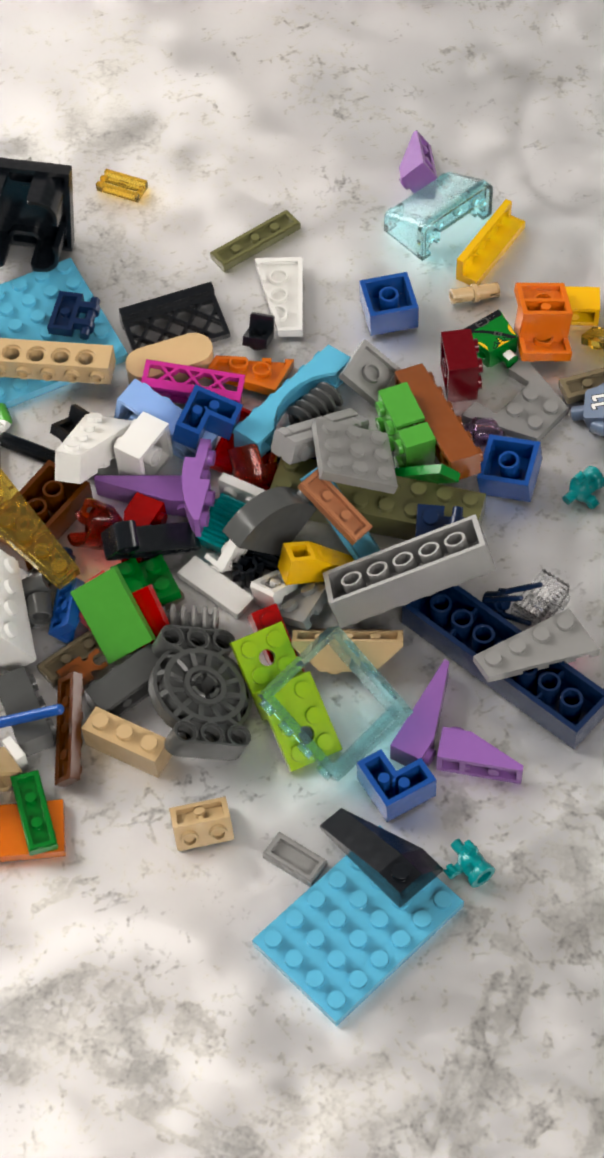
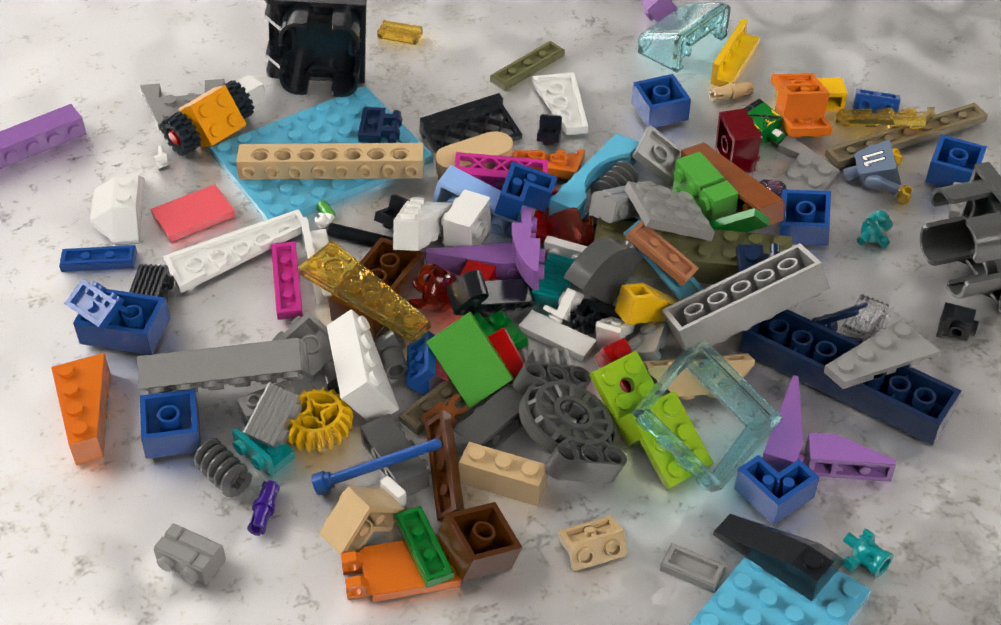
camera: 10 degrees left, 10 degrees down
none -> reddish brown brick [436,502,523,582]

